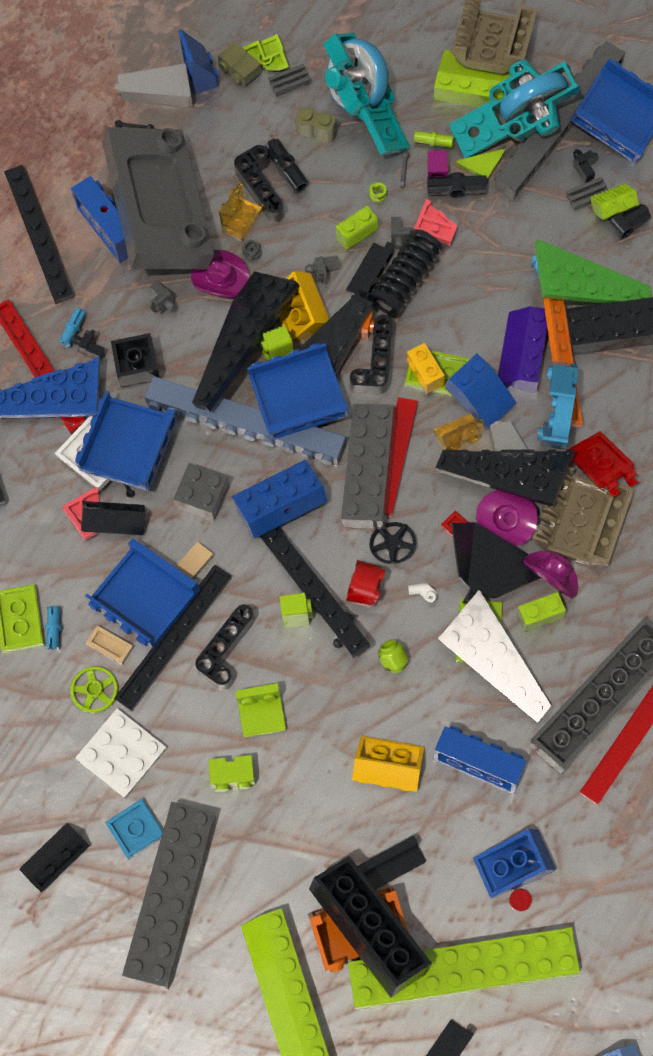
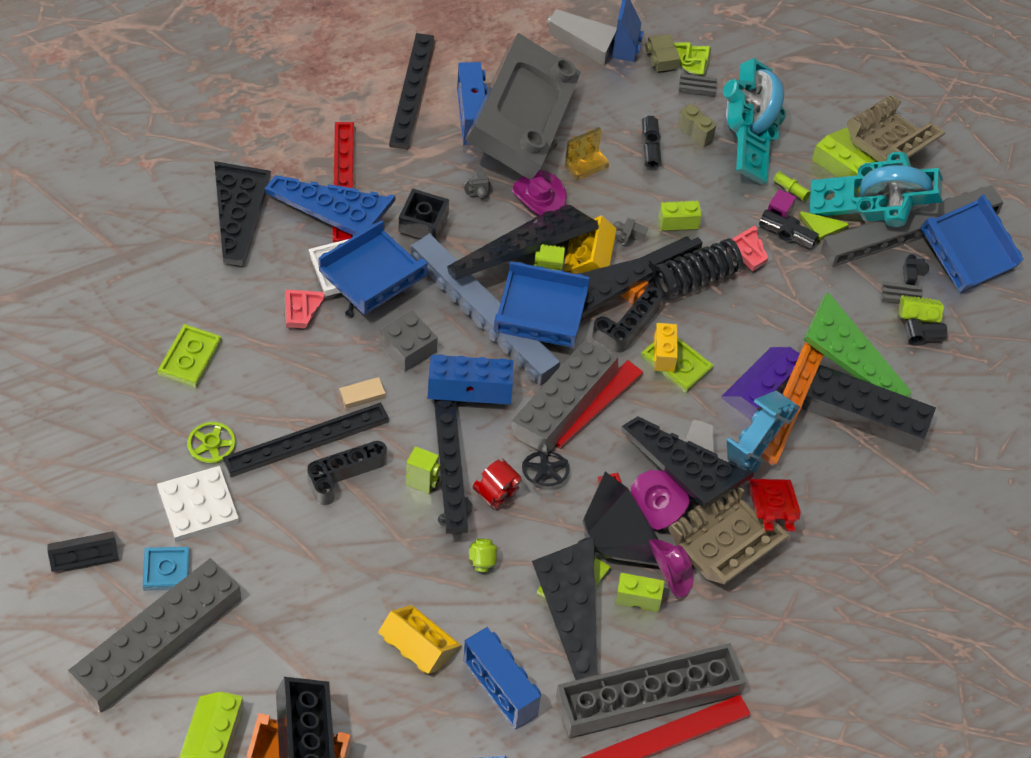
camera: 20 degrees right, 15 degrees down
dark azure pin [45,606,62,650] -> none
dark azure axle [59,308,86,347] -> none
black piece [71,329,105,359] -> none
black panel [81,501,146,535] -> none
blue panel [85,538,200,649] -> none
tan tile [86,625,134,665] -> none
lime brick [208,755,255,792] -> none
black beam [234,145,284,222] -> none
lime bracket [235,683,286,738] -> none
dark grey plate [242,240,261,259] -> none
black panel [358,836,426,890] -> none
lime bush [369,182,387,202] -> none
dark grey piece [391,217,415,249] -> none
dark grey hinge [400,151,410,188] -> none
white arm [408,583,438,603] -> none
clear yellow bracket [434,413,483,450] -> none
blue slope [445,353,517,430] -> none

